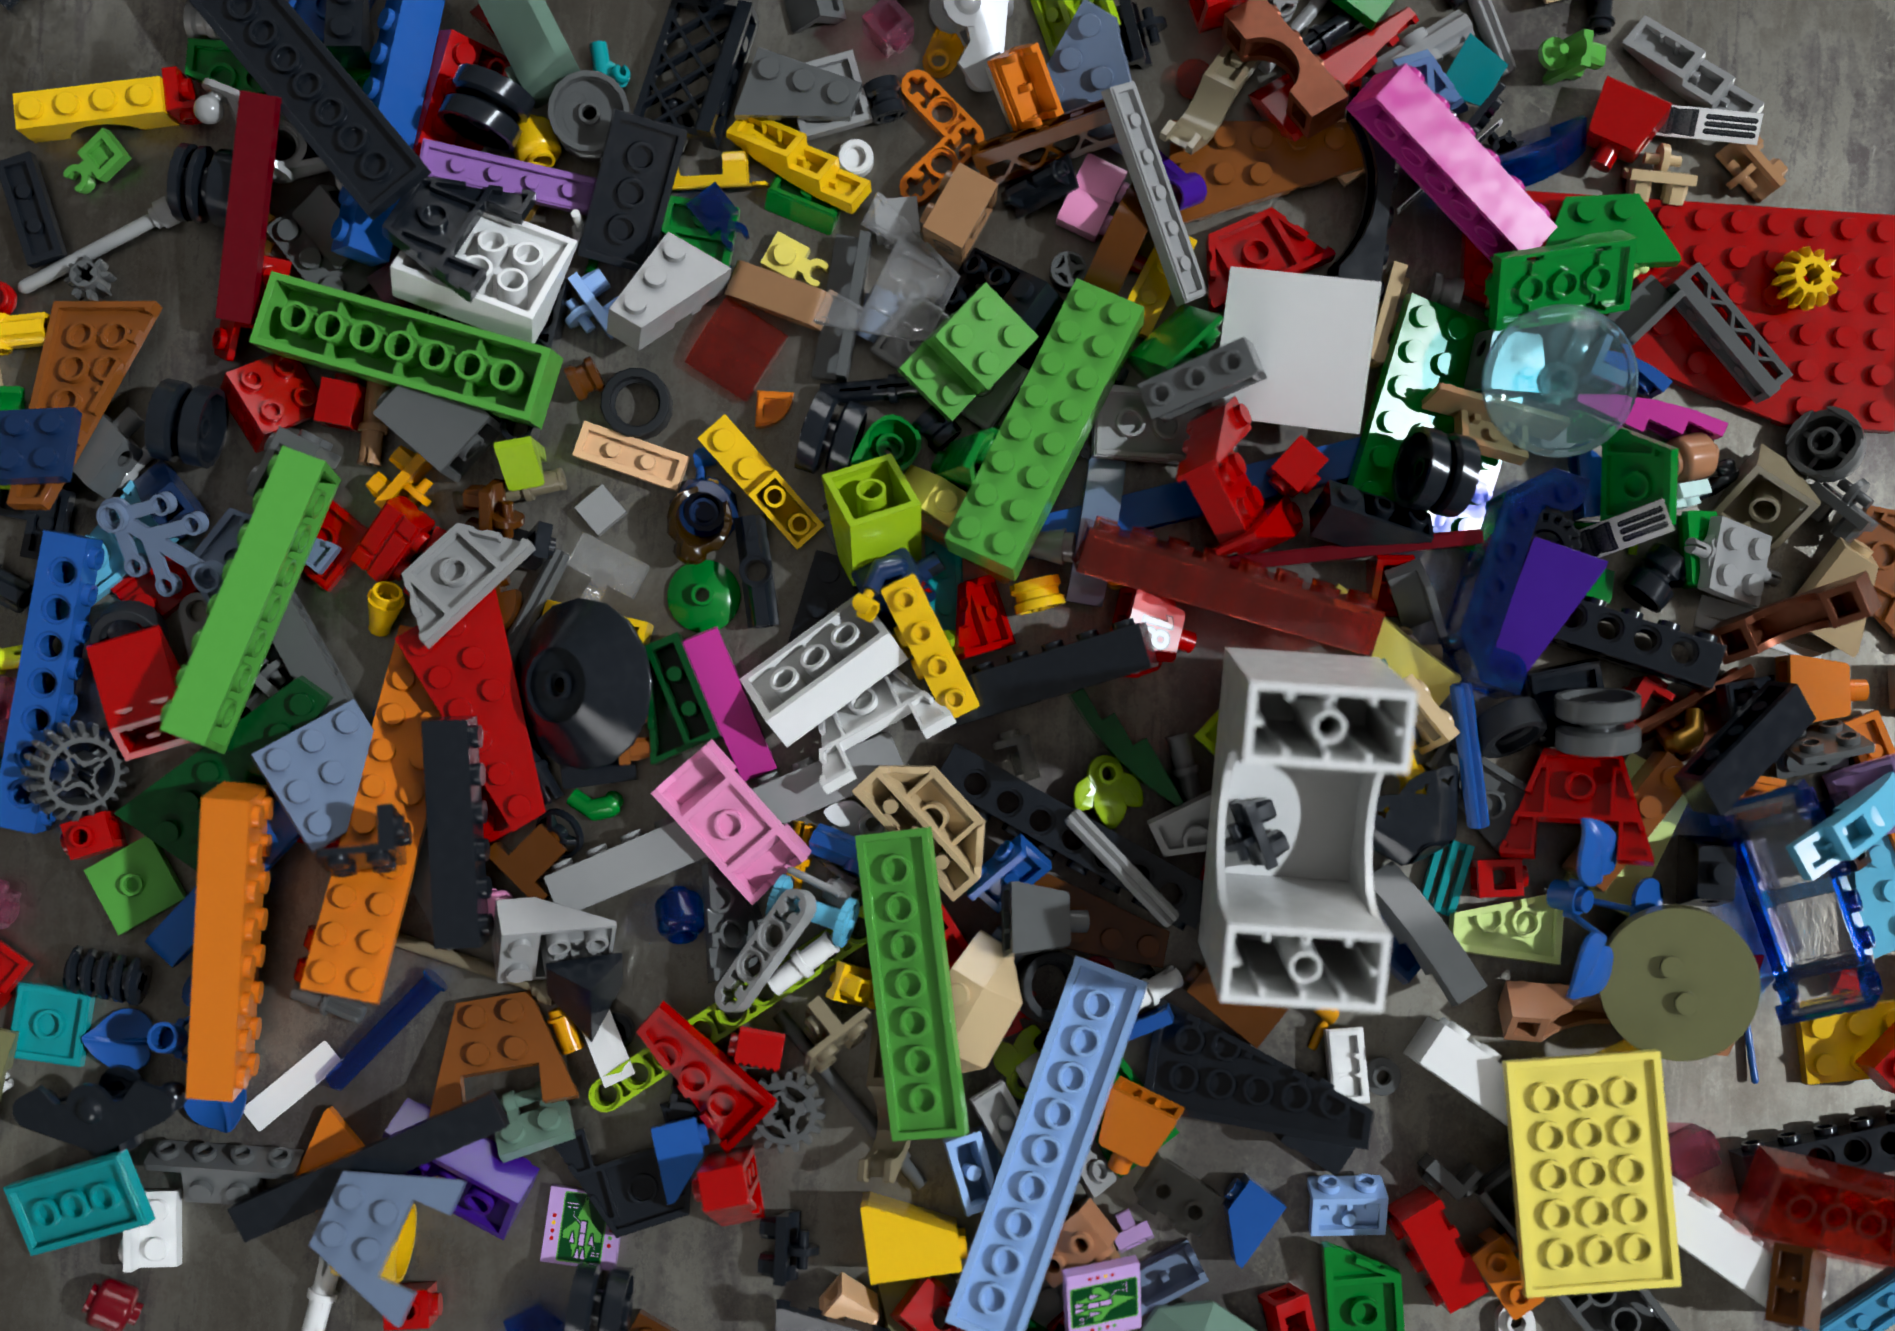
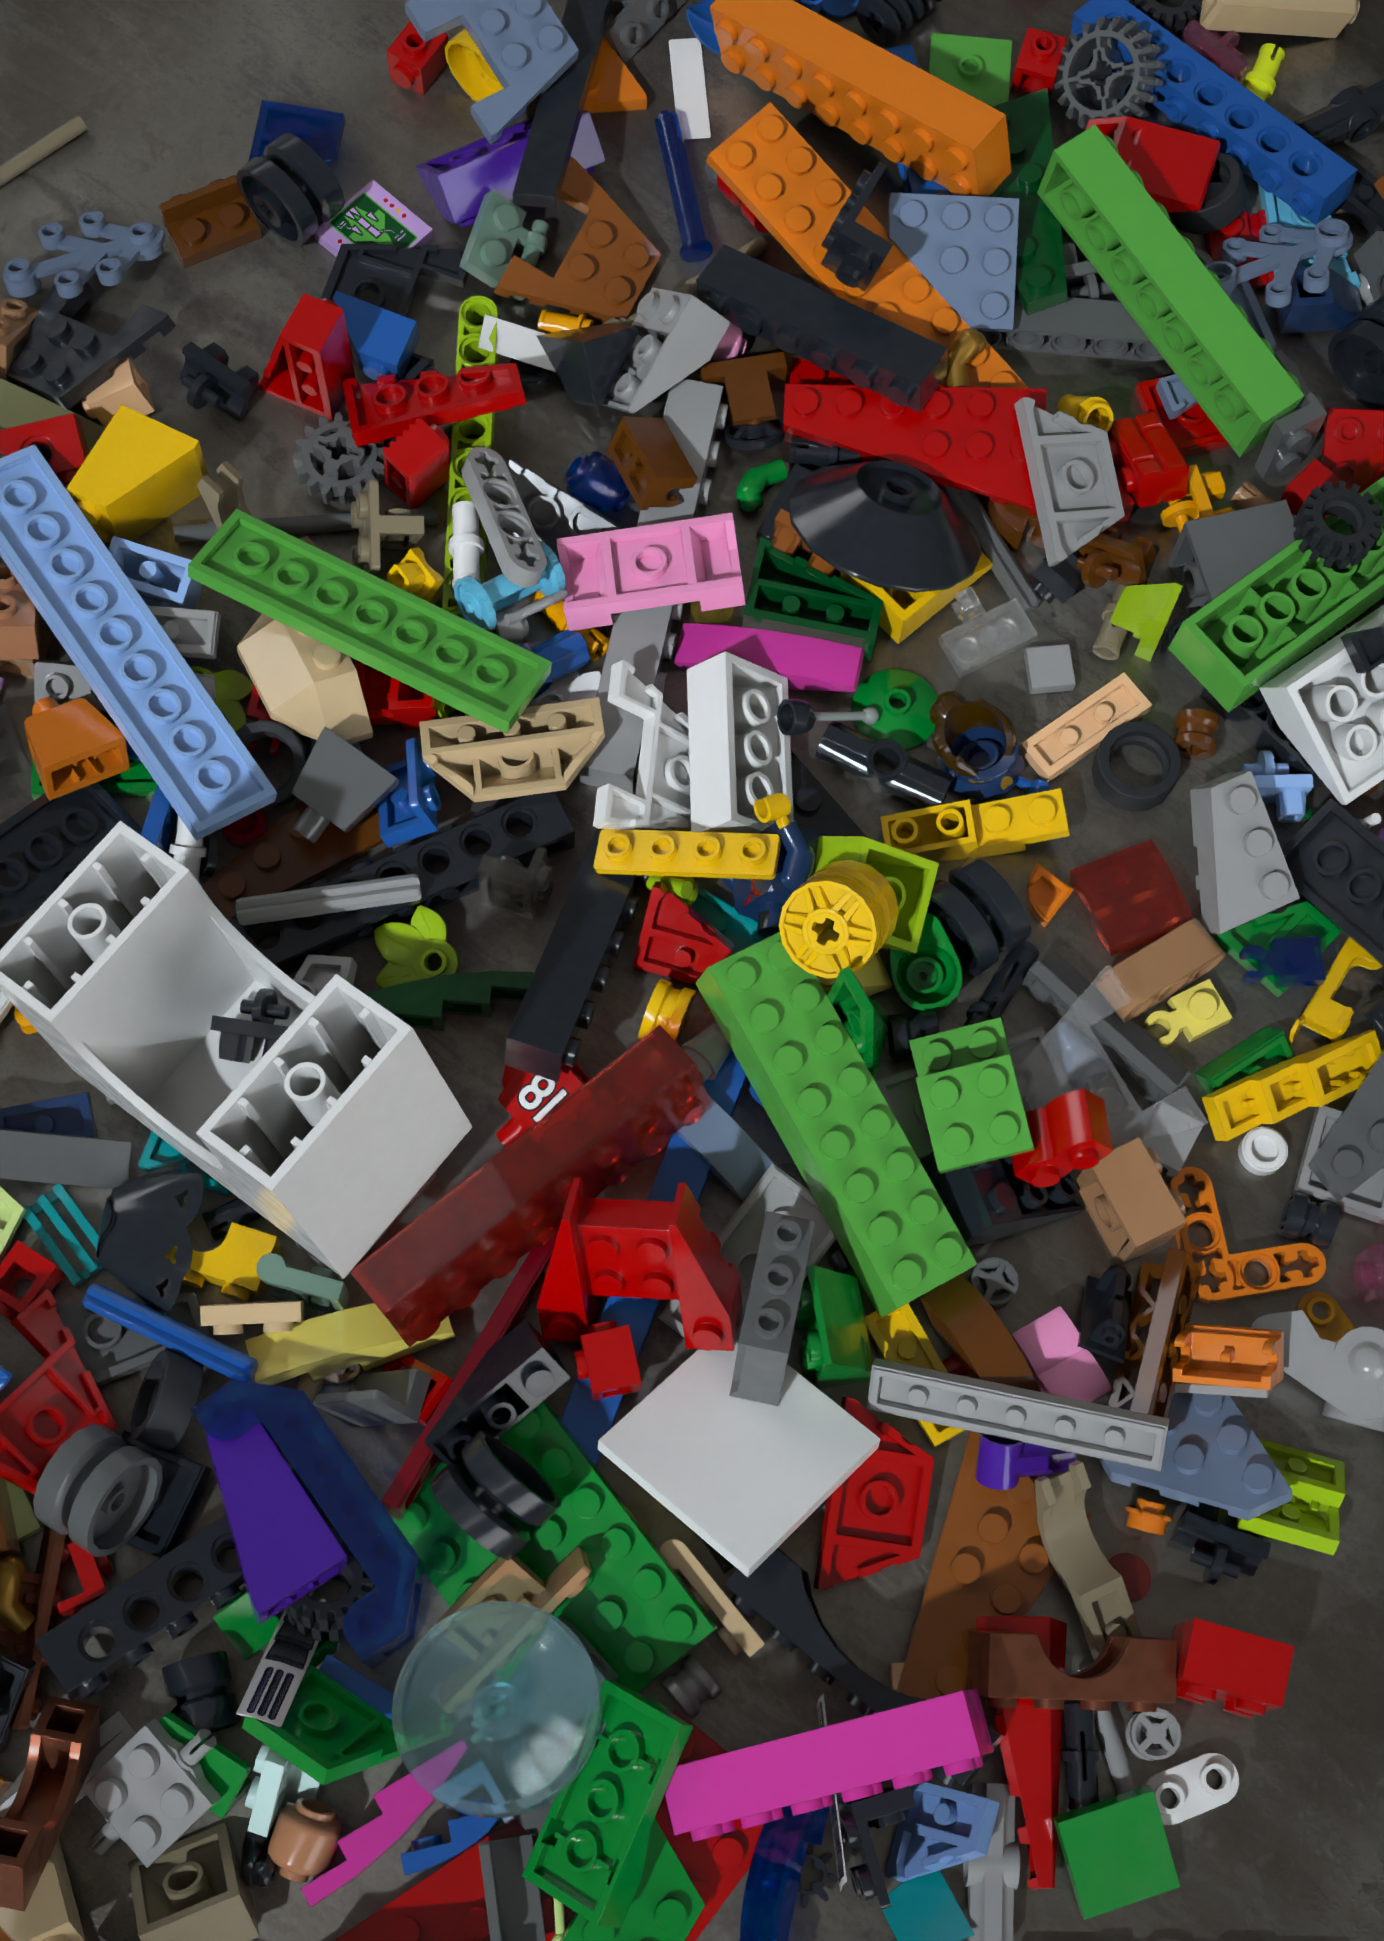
camera: 125 degrees right, 15 degrees down
none -> reddish brown hinge [607,416,698,510]
none -> black hinge [777,699,879,735]
none -> yellow wheel [779,860,899,979]
none -> pearl gold arm [946,328,986,387]
none -> red brick [1012,1089,1113,1187]
none -> orange plate [1125,1497,1173,1535]
none -> black tyre [1293,480,1383,569]

